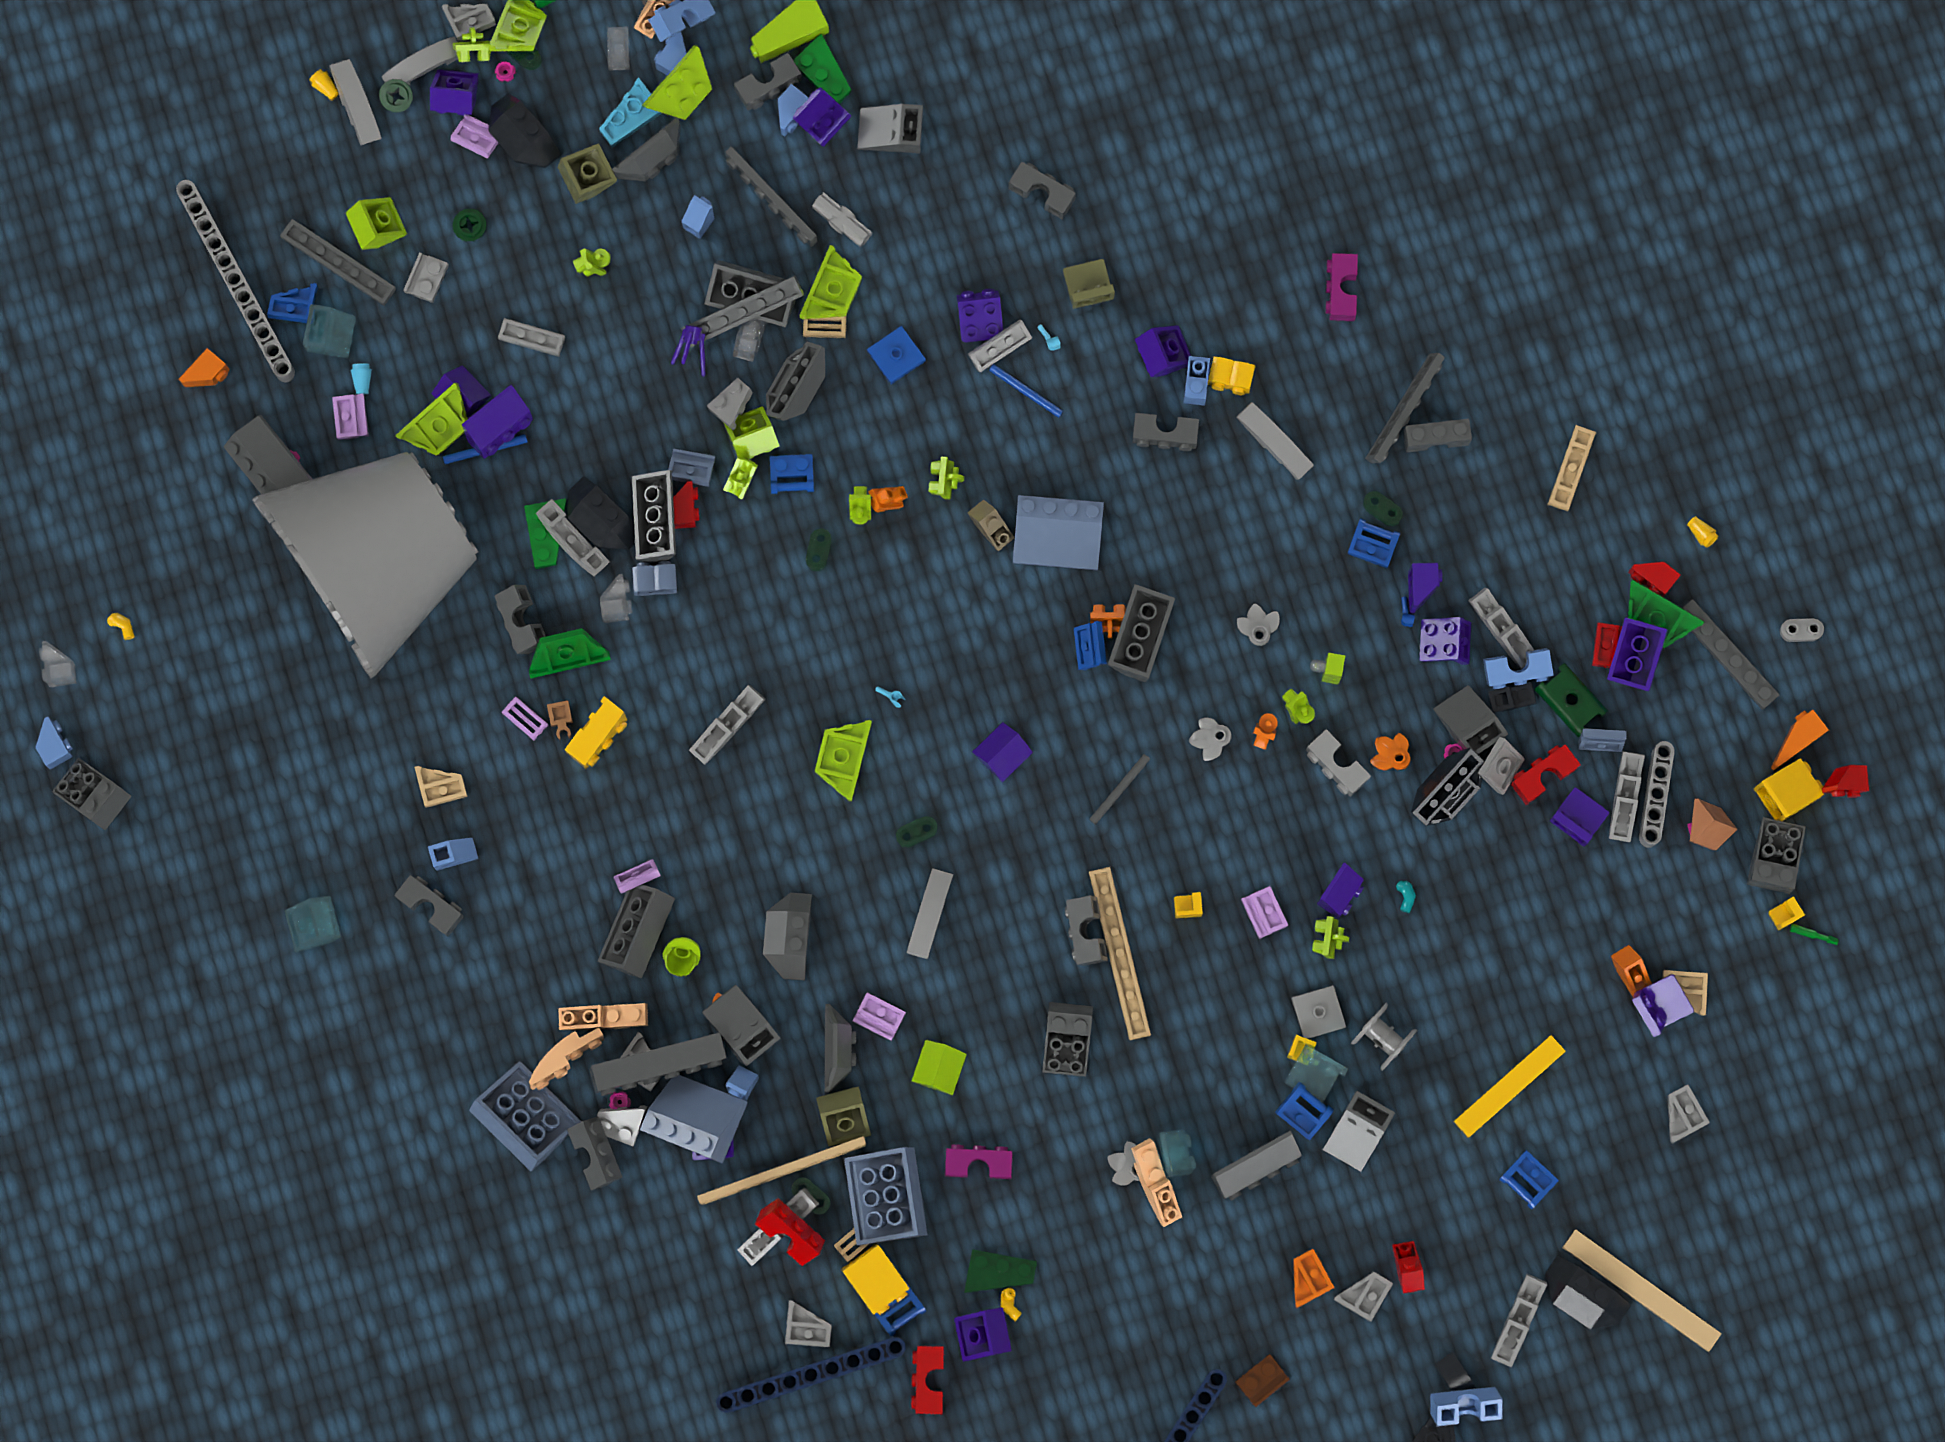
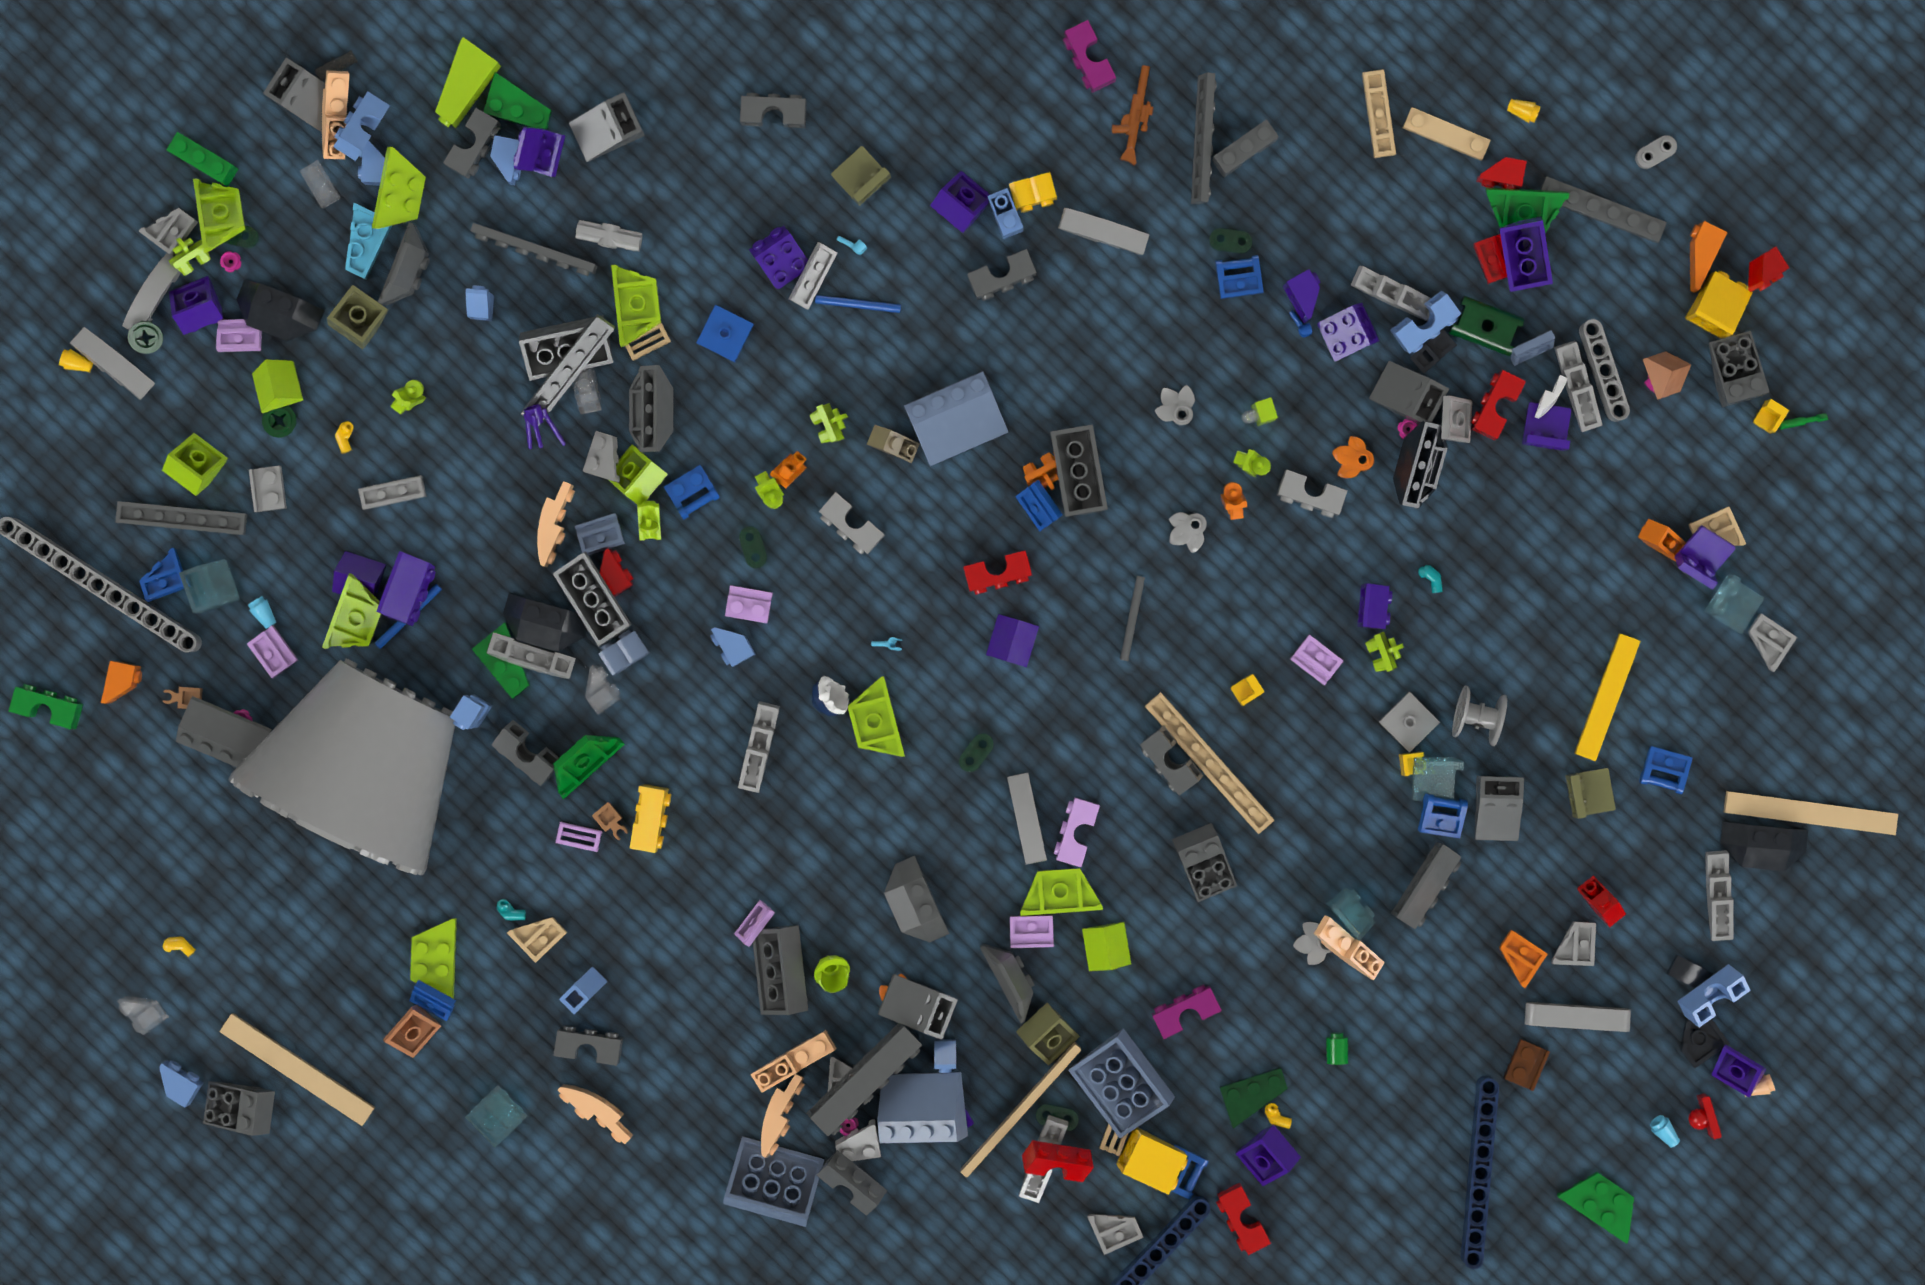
camera: 30 degrees left, 10 degrees up
none -> green arch [8,684,83,729]
none -> medium nougat plate [163,687,203,709]
none -> tan tile [220,1013,375,1126]
none -> lime slope [252,360,303,413]
none -> yellow arm [335,421,354,454]
none -> nougat slope [383,1005,441,1058]
none -> blue plate [409,980,456,1021]
none -> lime wing [410,918,457,999]
none -> medium blue arch [450,694,492,730]
none -> teal arm [497,899,526,920]
none -> light nougat slope [537,481,575,567]
none -> light nougat slope [558,1084,633,1144]
none -> medium blue slope [710,627,756,667]
none -> lavender plate [725,586,773,623]
none -> white hair [812,676,849,717]
none -> light grey arch [819,492,885,554]
none -> red arch [963,550,1032,595]
none -> lime wing [1020,868,1103,916]
none -> lavender arch [1053,797,1100,867]
none -> dark orange piece [1111,65,1153,166]
none -> green brick [1326,1032,1348,1065]
none -> tan plate [1403,107,1491,161]
none -> light grey beam [1525,1002,1631,1032]
none -> white slope [1535,375,1568,419]
none -> olive bracket [1565,768,1616,819]
none -> clear light blue bracket [1705,575,1764,634]

